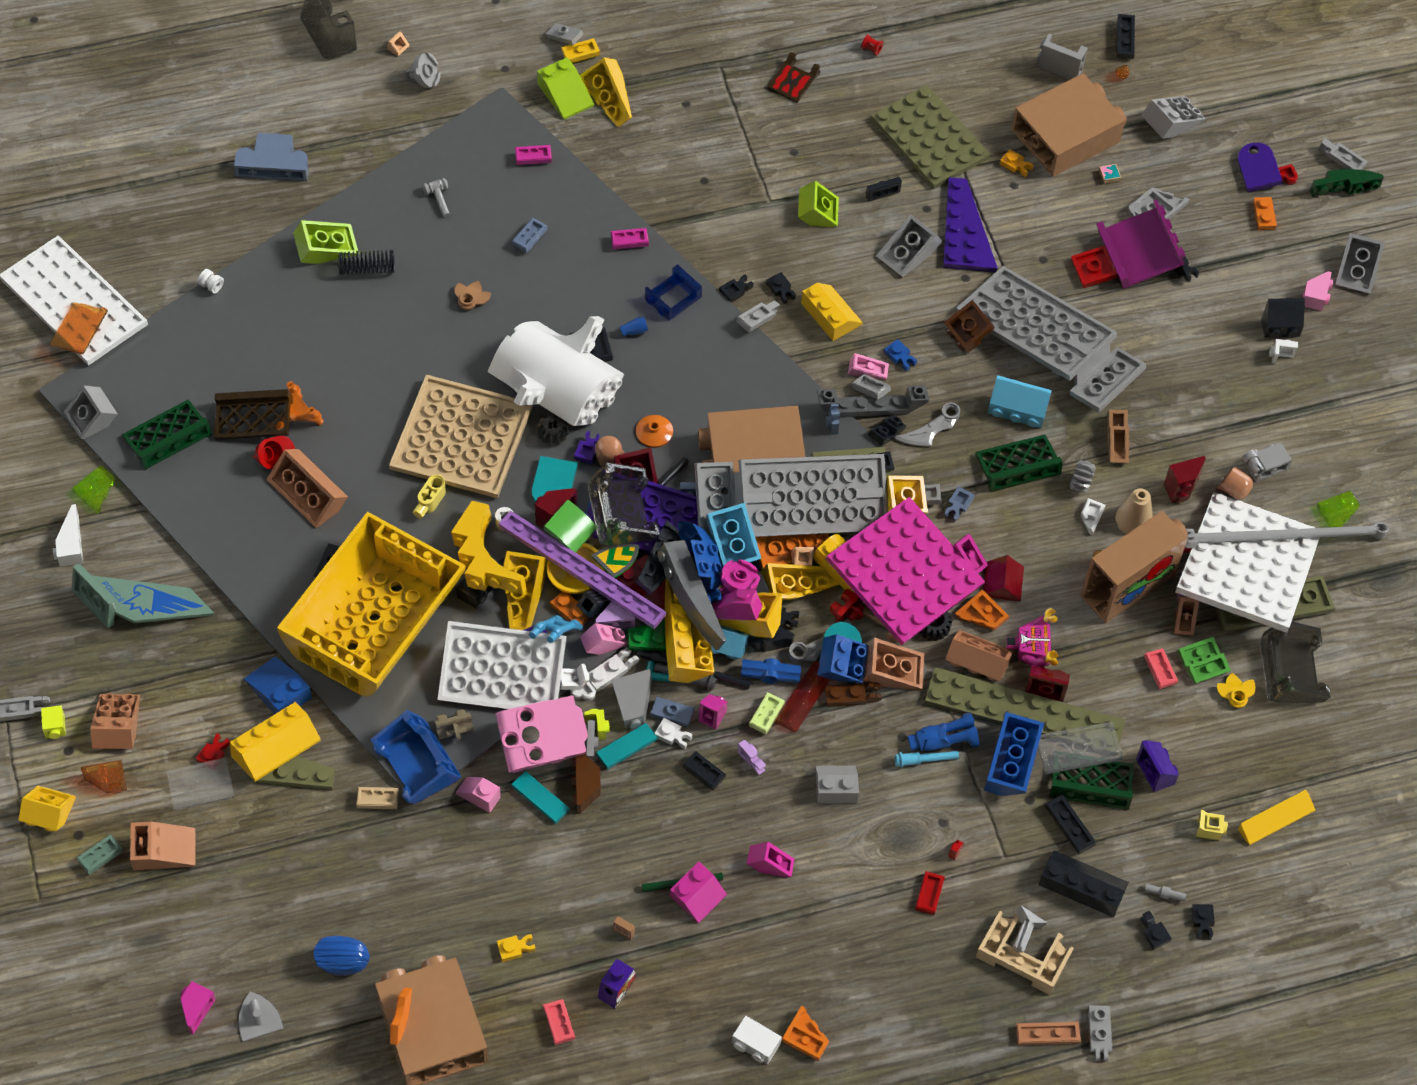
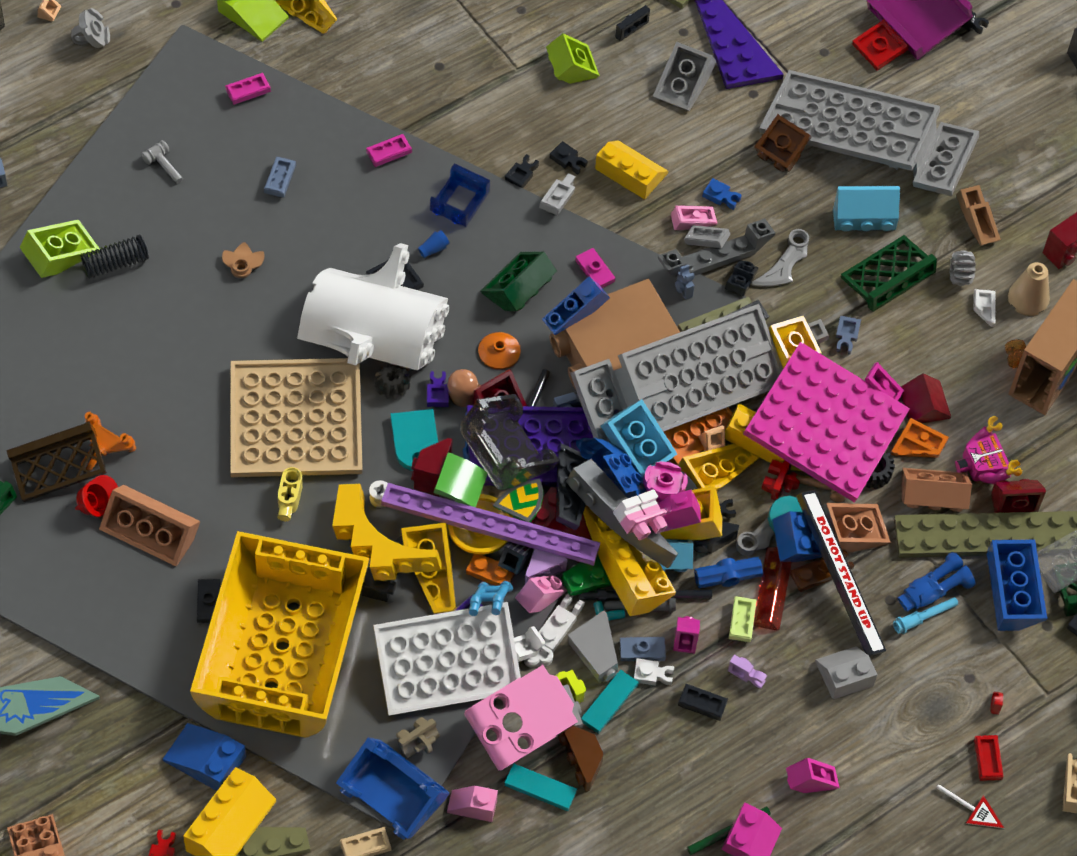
camera: 20 degrees left, 0 degrees up
none -> dark green slope [480,252,557,311]
none -> blue slope [542,276,610,335]
none -> dark pink plate [575,248,615,288]
none -> bright pink hips [613,490,667,540]
none -> tile [796,490,886,657]
none -> piece [937,785,1004,829]

